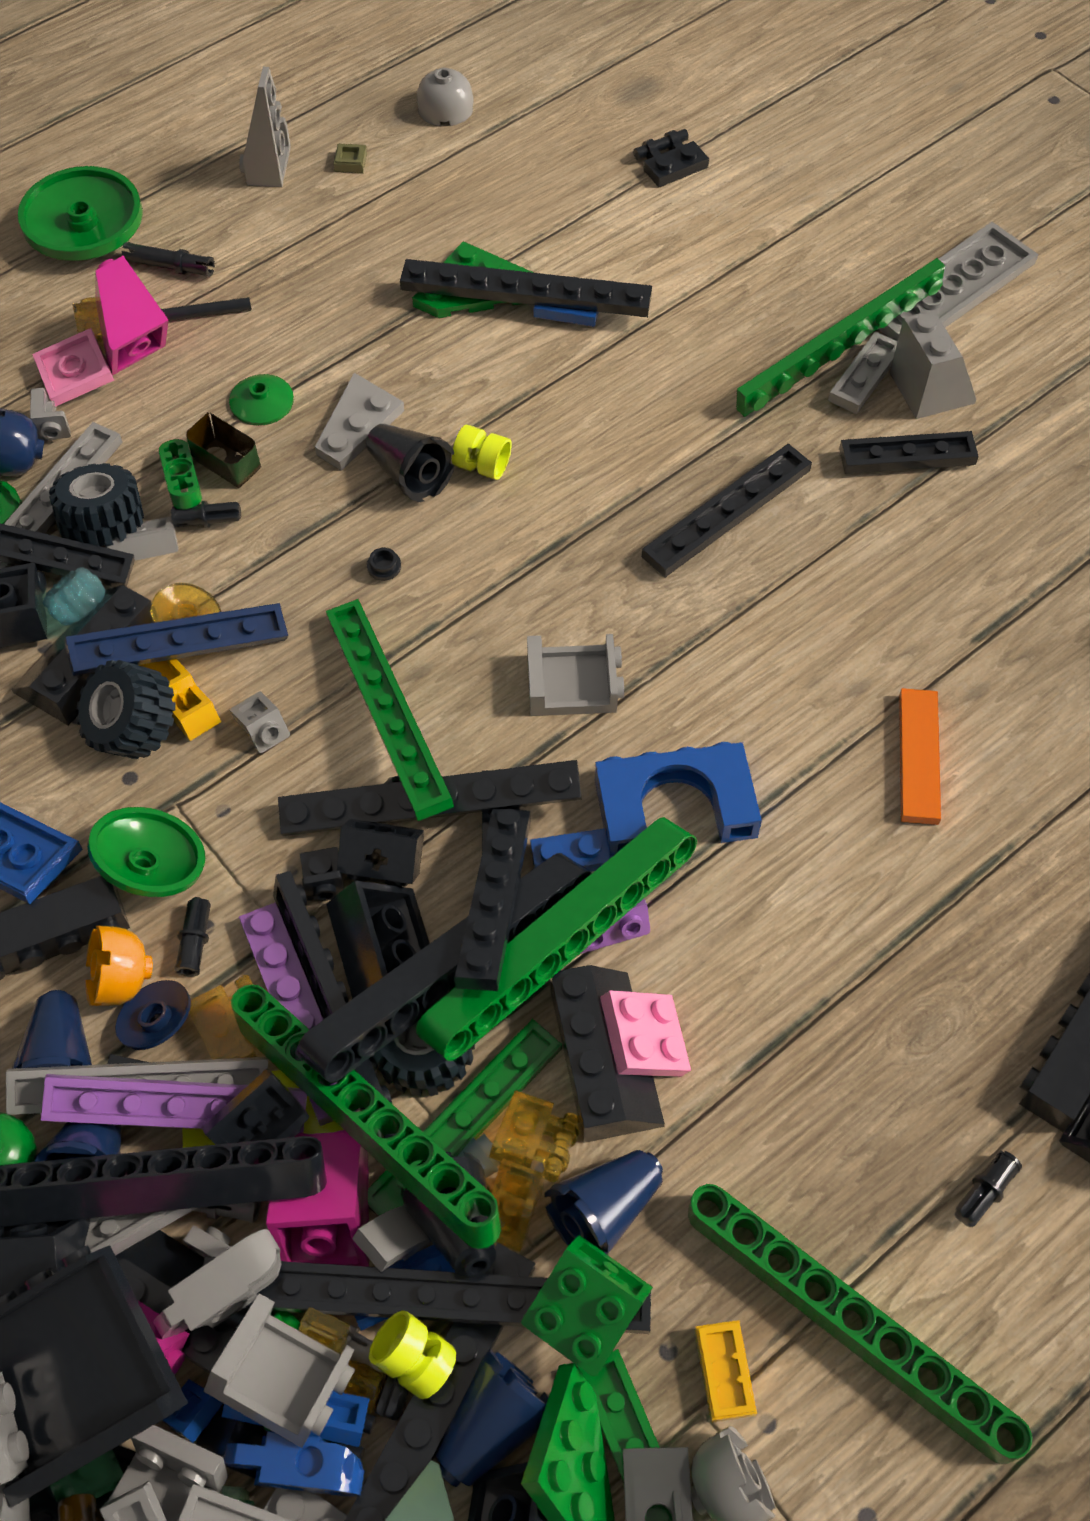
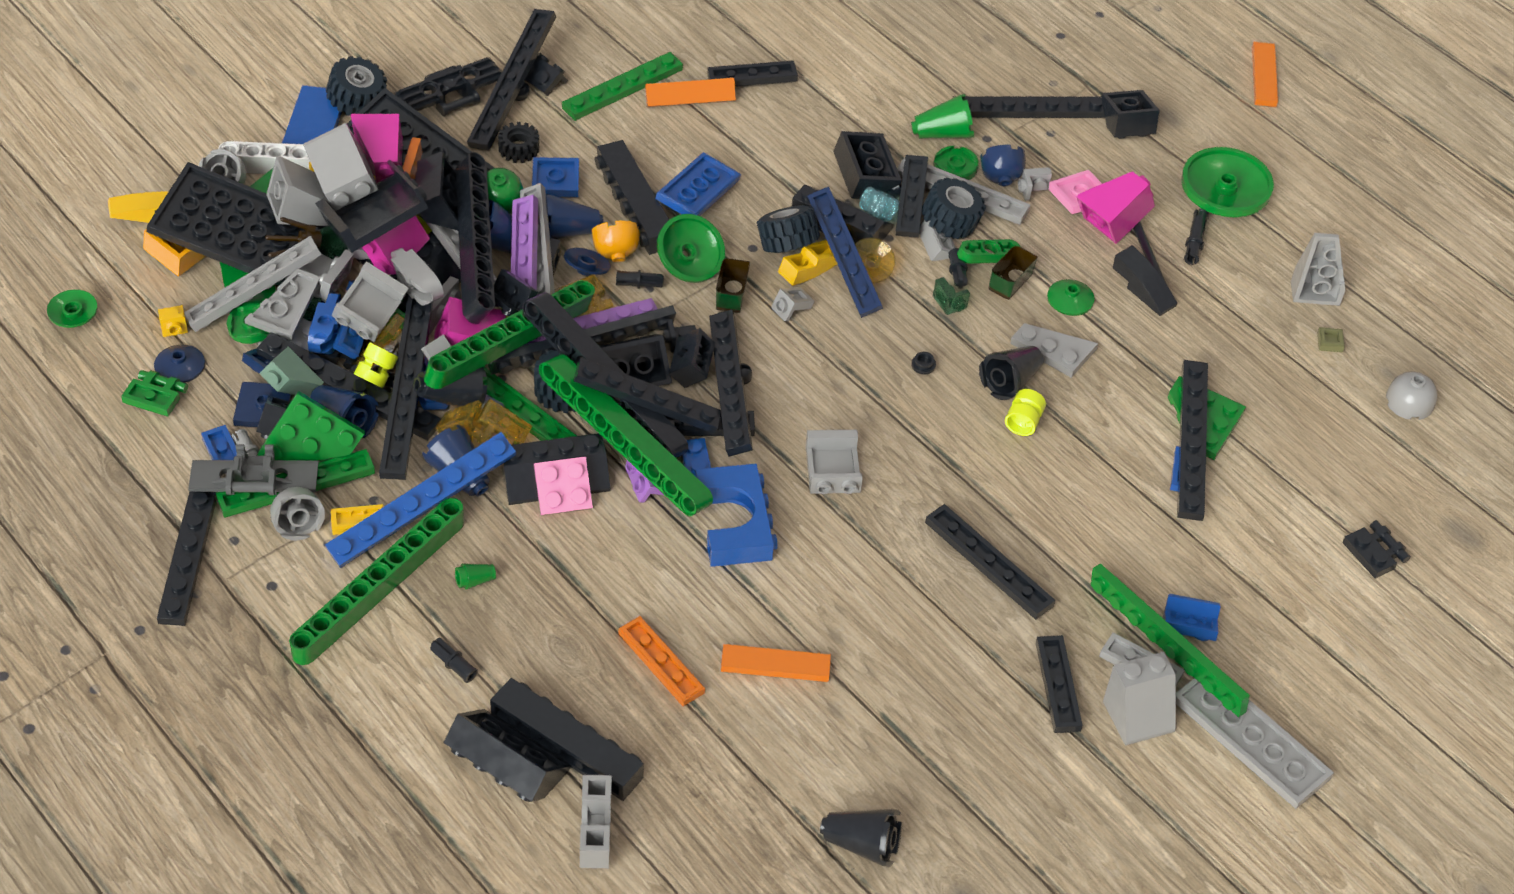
camera: 85 degrees right, 10 degrees down
green plate [326,599,454,821] -> none
green bracket [521,1235,653,1377] -> none
none -> blue plate [325,432,516,568]
none -> green cone [455,563,496,590]
none -> orange tile [618,616,705,707]
none -> dark brown piece [716,258,750,313]
none -> clear green bracket [933,277,970,315]
none -> black slope [1112,245,1177,316]
none -> blue bracket [1163,594,1221,641]

